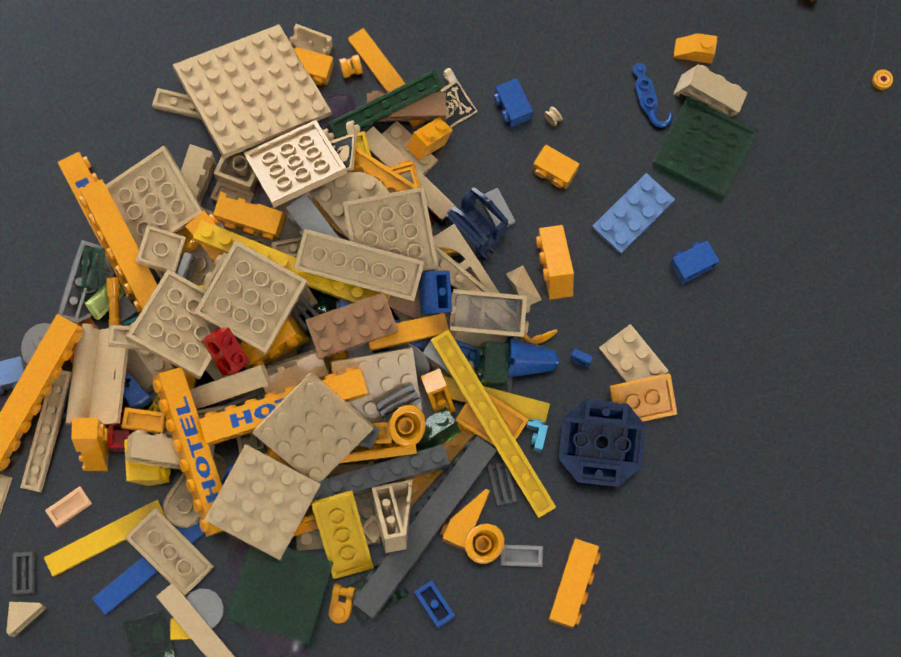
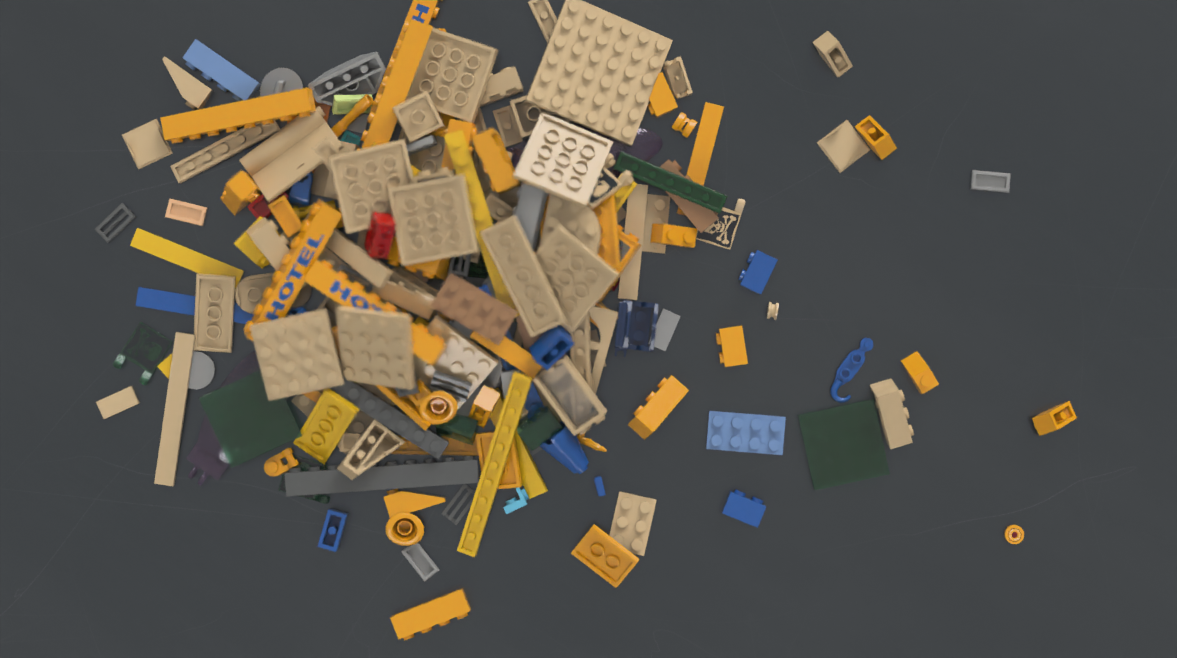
camera: 50 degrees right, 15 degrees up
tan slope [6,602,46,637] -> none
clear green tile [81,247,105,290] -> none
tan slope [505,266,542,306] -> none
dark blue piece [558,399,646,487] -> none

